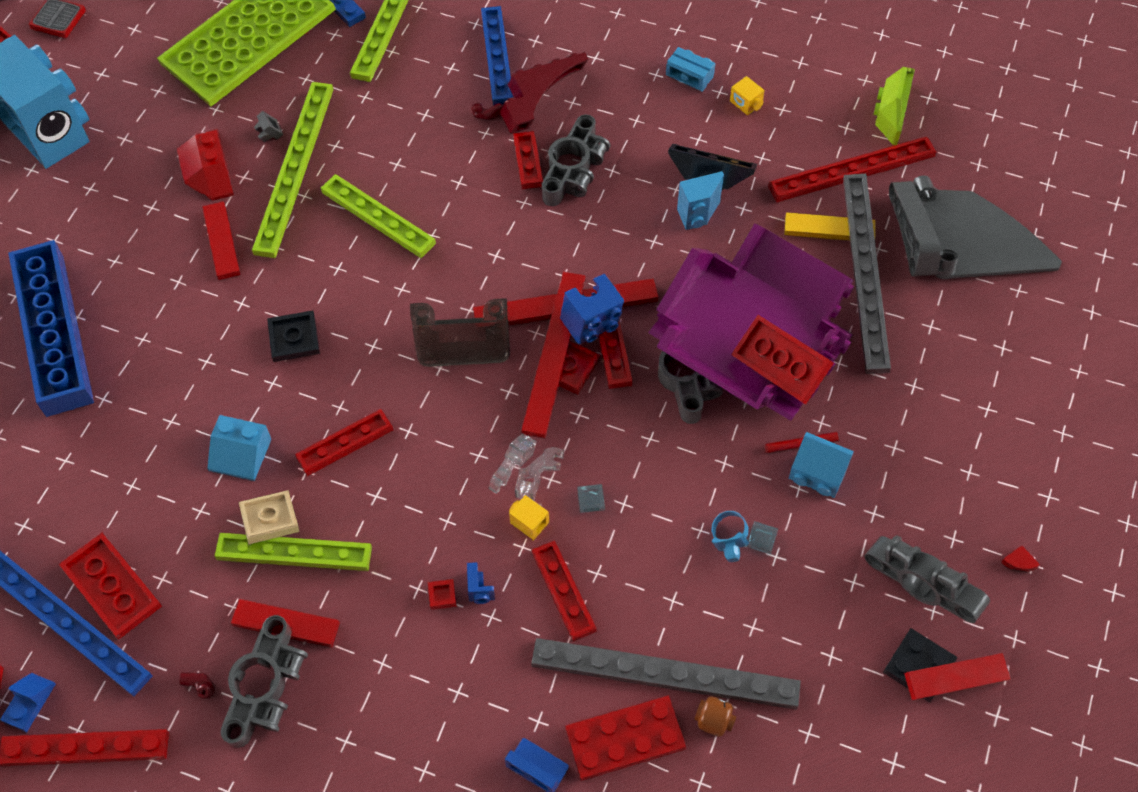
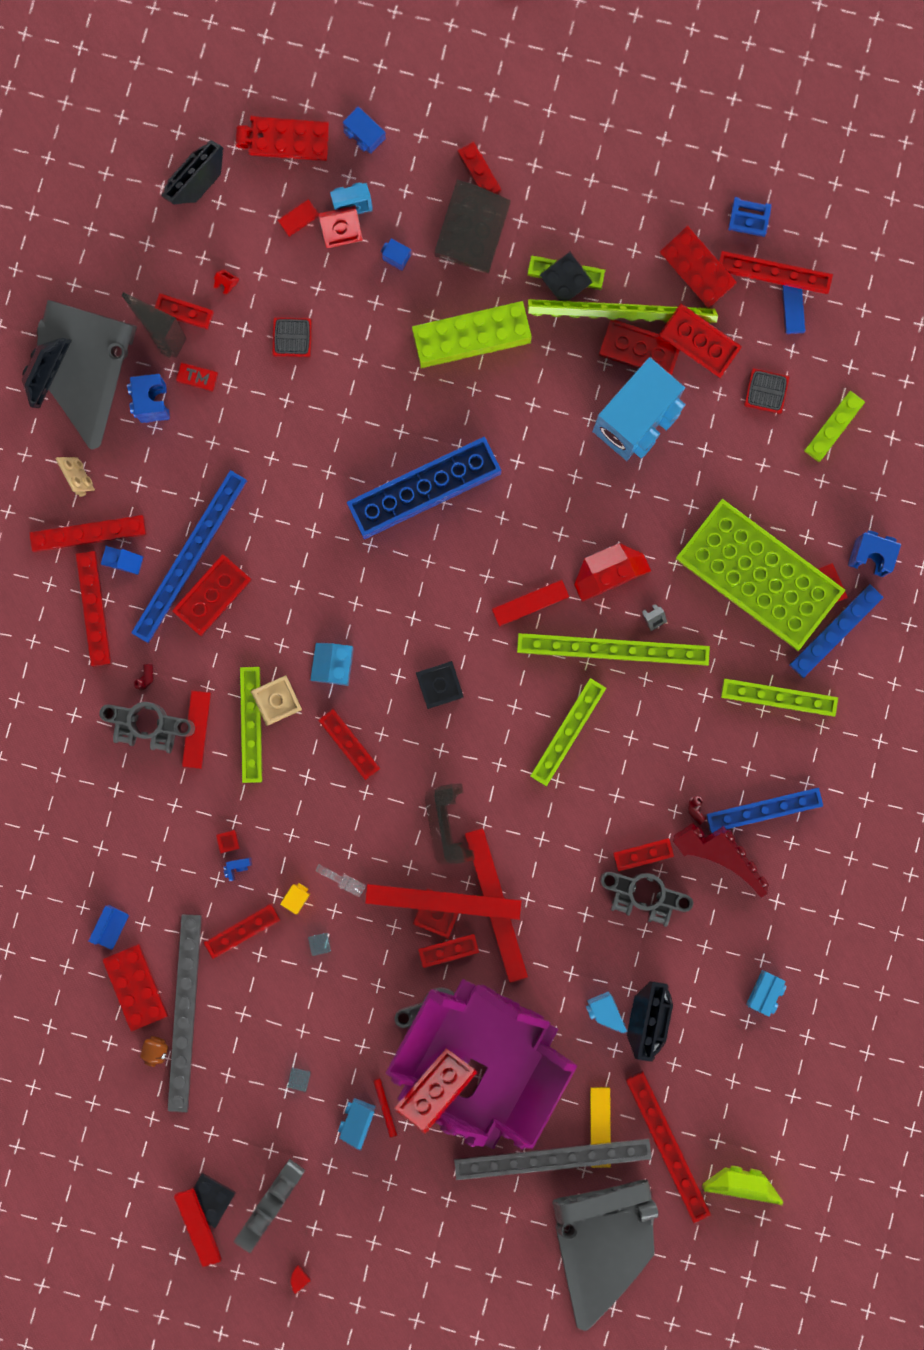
camera: 80 degrees right, 25 degrees up
clear piece [515,447,564,501] -> none
blue piece [560,274,624,344] -> none
dark azure piece [711,511,749,563] -> none
yellow brick [730,76,765,115] -> none

